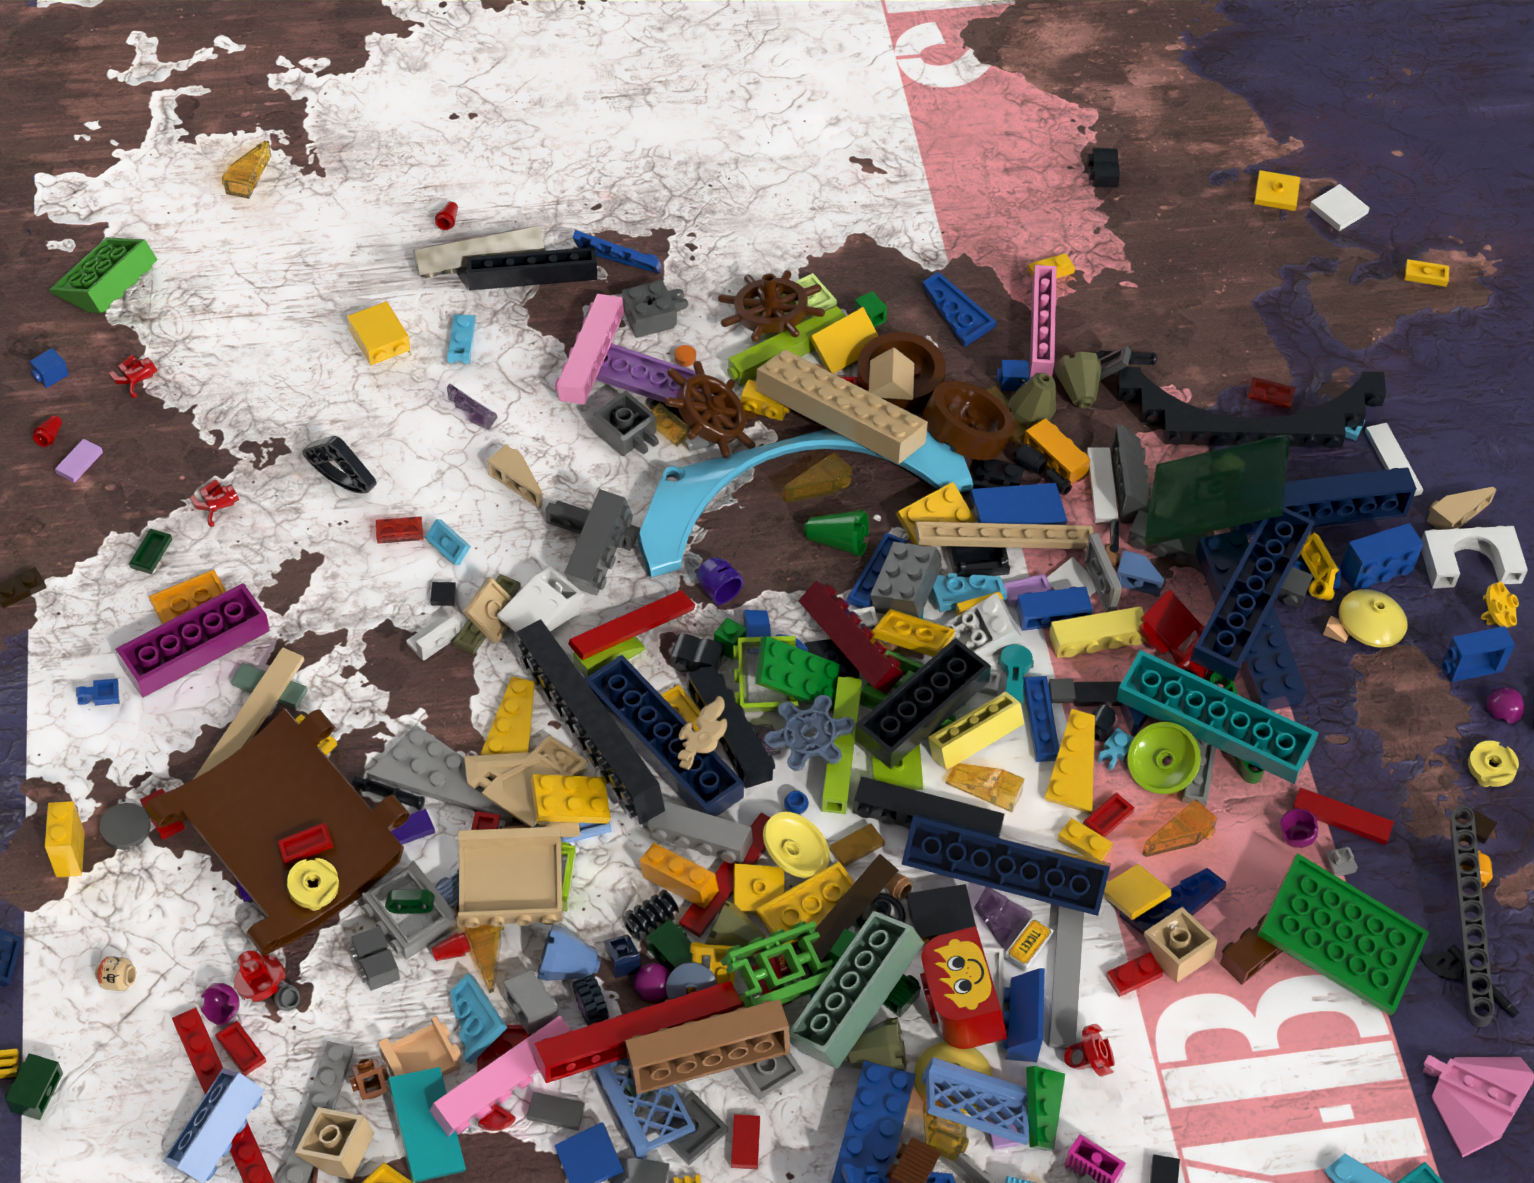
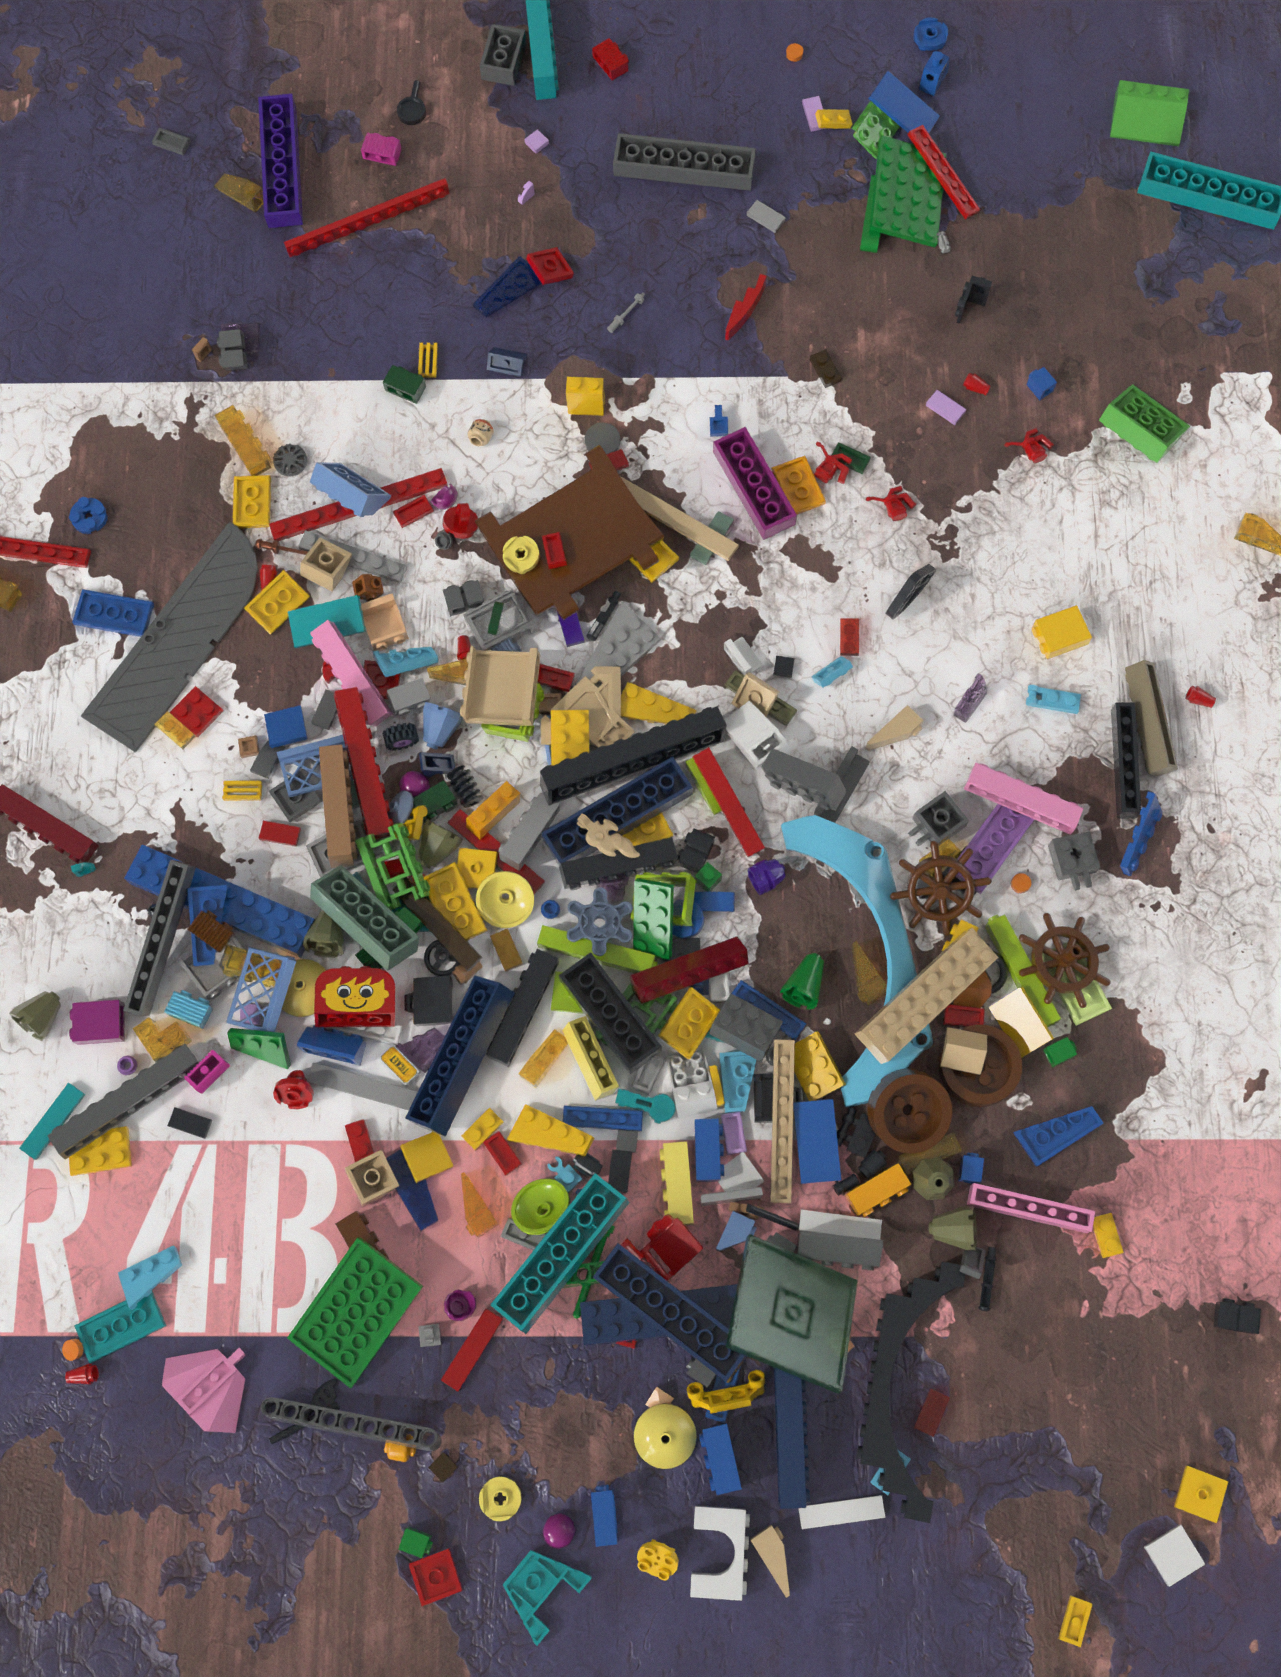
camera: 105 degrees right, 20 degrees up
none -> red piece [814,441,852,484]

